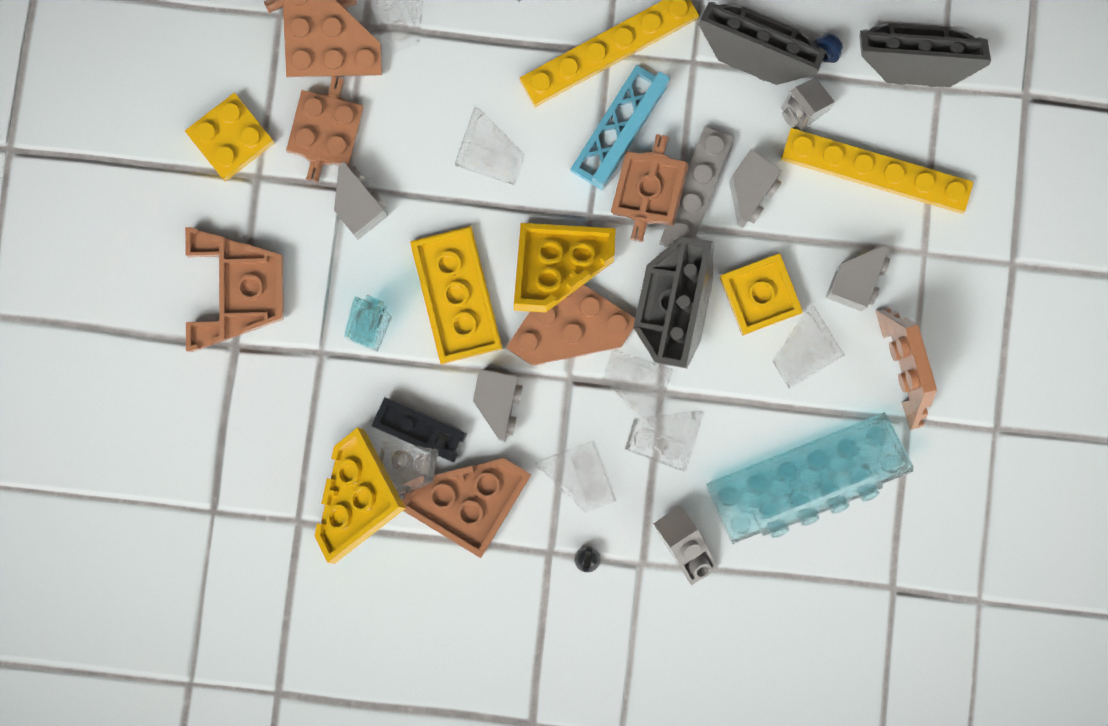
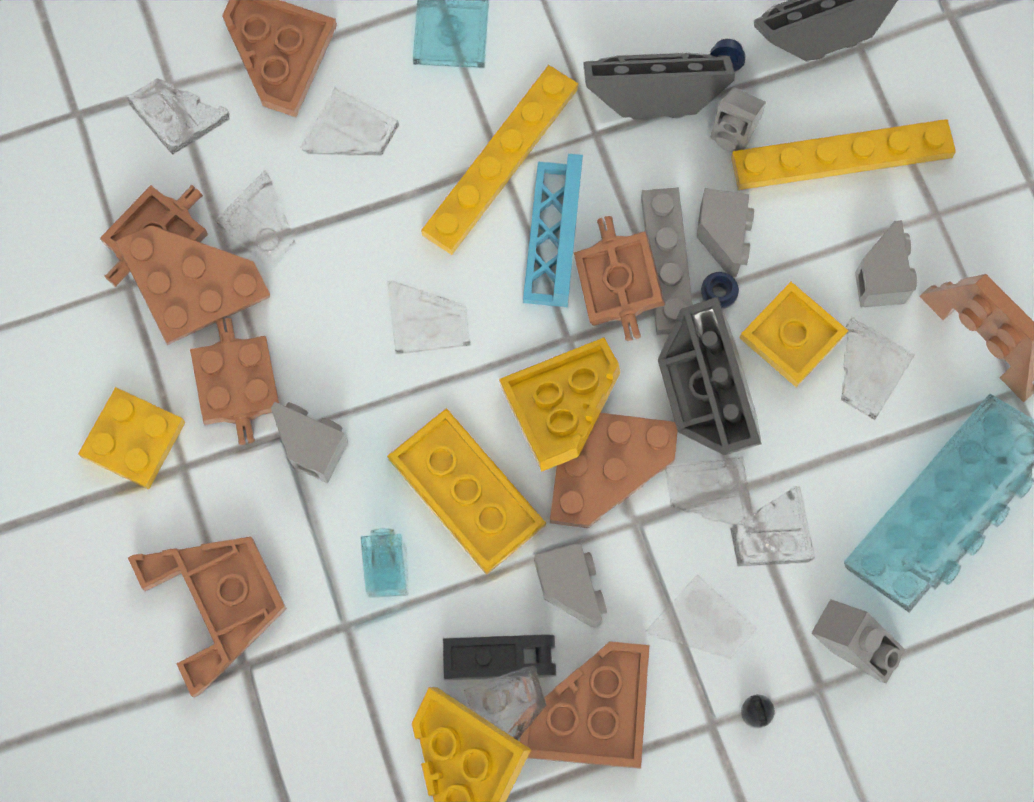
camera: 25 degrees left, 10 degrees down
none -> dark blue plate [701,272,739,309]

